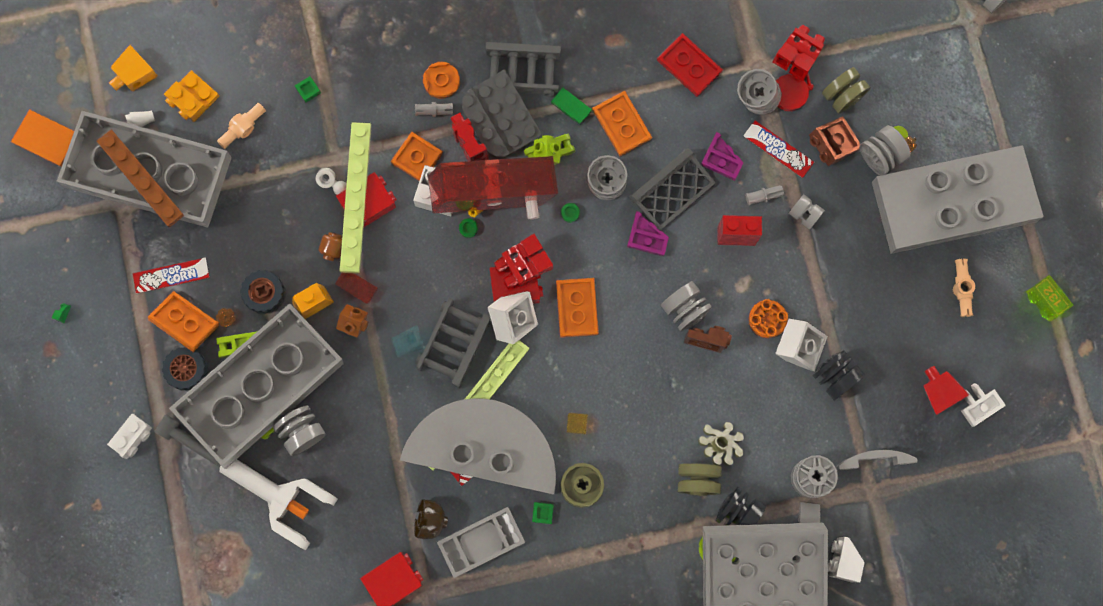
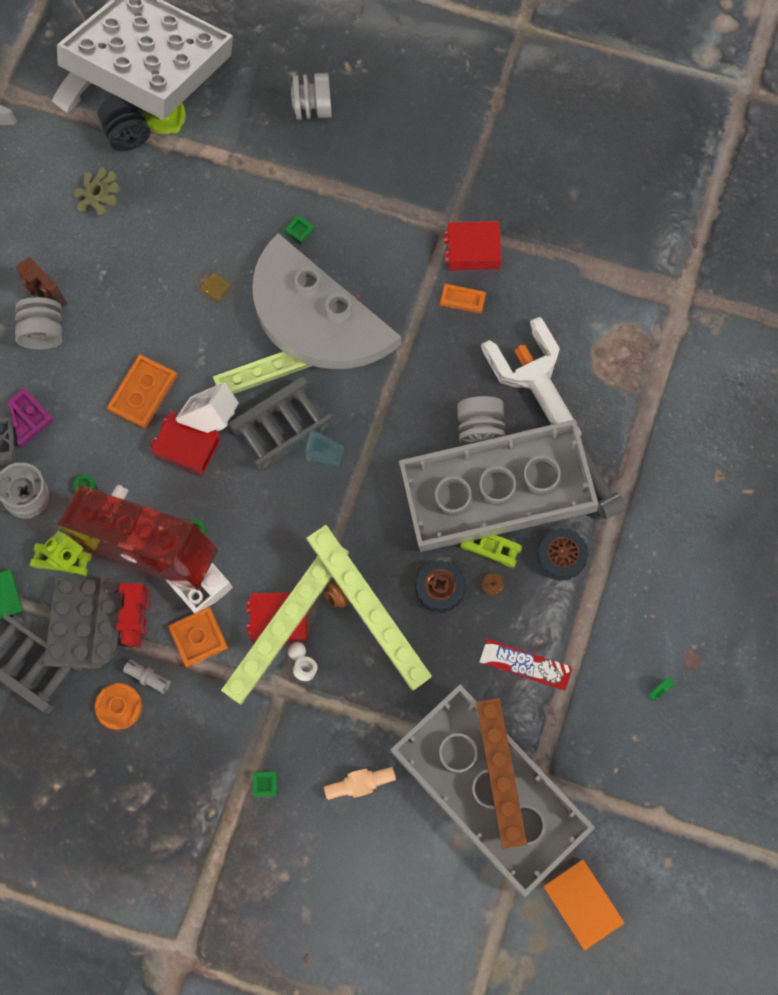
camera: 145 degrees left, 5 degrees down
white bracket [107,414,152,459] -> none
light orange torso [109,45,158,91] -> none
white cone [125,110,155,127] -> none
orange tile [148,291,219,352] -> none
light orange plate [164,70,219,122] -> none
light orange torso [292,283,334,319] -> none
clear red plate [335,272,378,305] -> none
dark orange brick [336,304,369,337] -> none
dark brown cylinder [414,499,448,539] -> none
light grey slope [437,507,525,578] -> none
red hips [494,234,553,288] -> none
olive wheel [560,463,604,508] -> none
olive wheel [677,464,722,496] -> none
light grey wheel [791,455,838,499] -> none
white slope [828,537,864,582] -> none
none -> yellowish green plate [306,525,432,690]
none -> orange tile [440,283,486,314]

